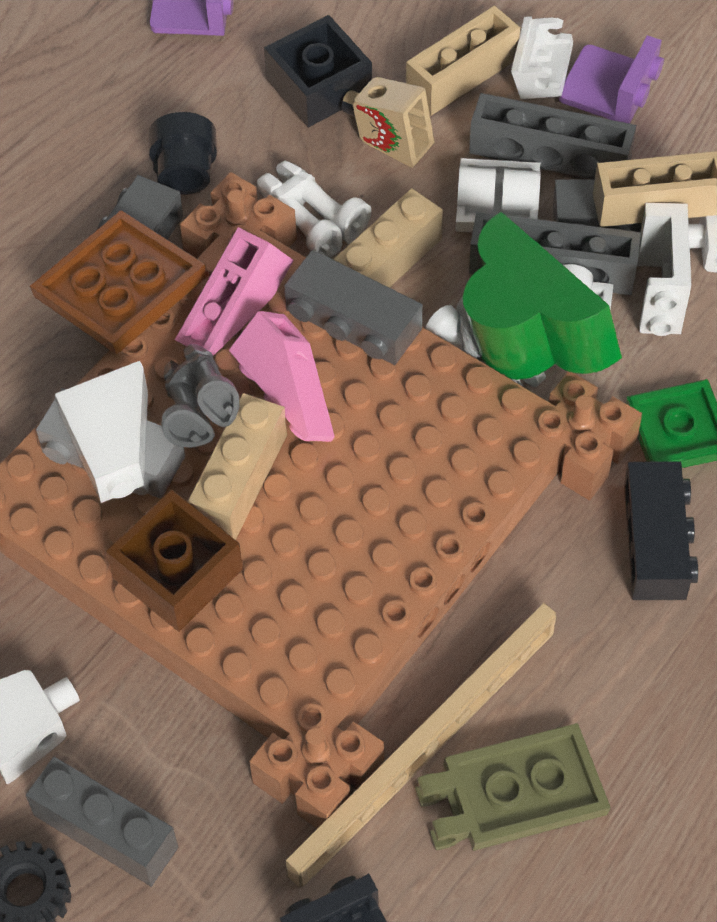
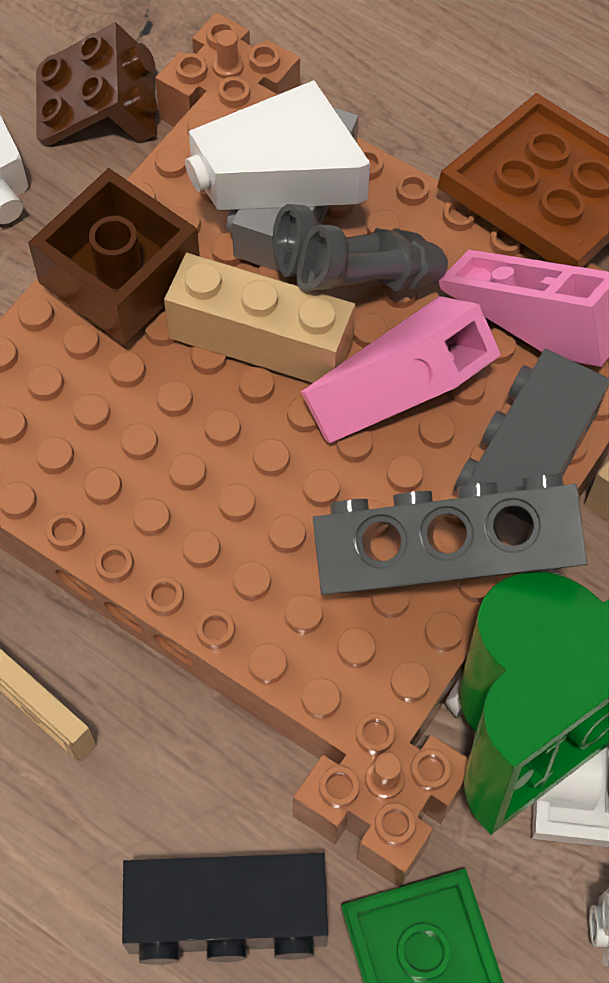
camera: 85 degrees right, 5 degrees up
none -> dark grey brick [313,474,588,595]

